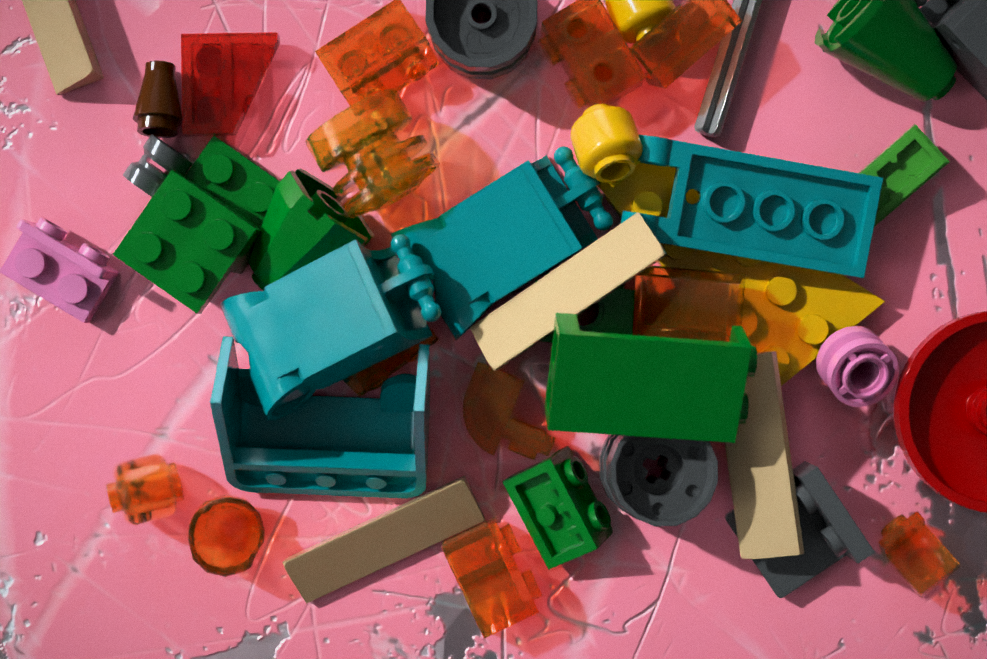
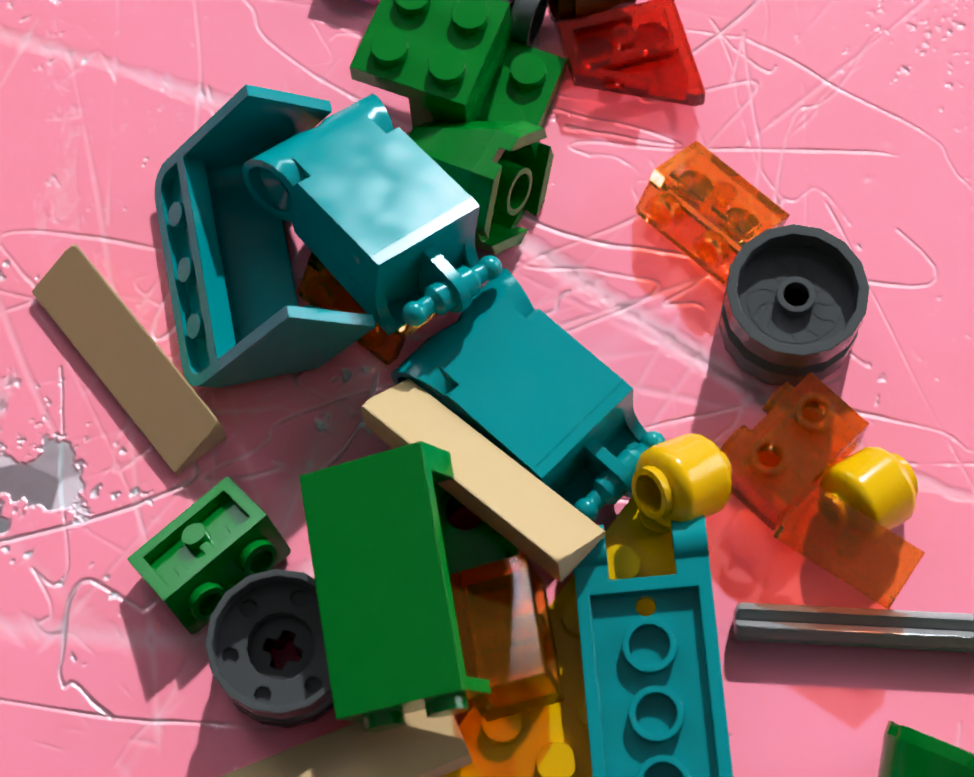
camera: 80 degrees right, 20 degrees down
clear orange head [105,454,184,525] -> none
clear orange hair [187,494,265,577] -> none
clear yellow wheel [305,89,440,219] -> none
clear orange brick [442,516,543,638] -> none
clear orange brick [463,361,556,460] -> none

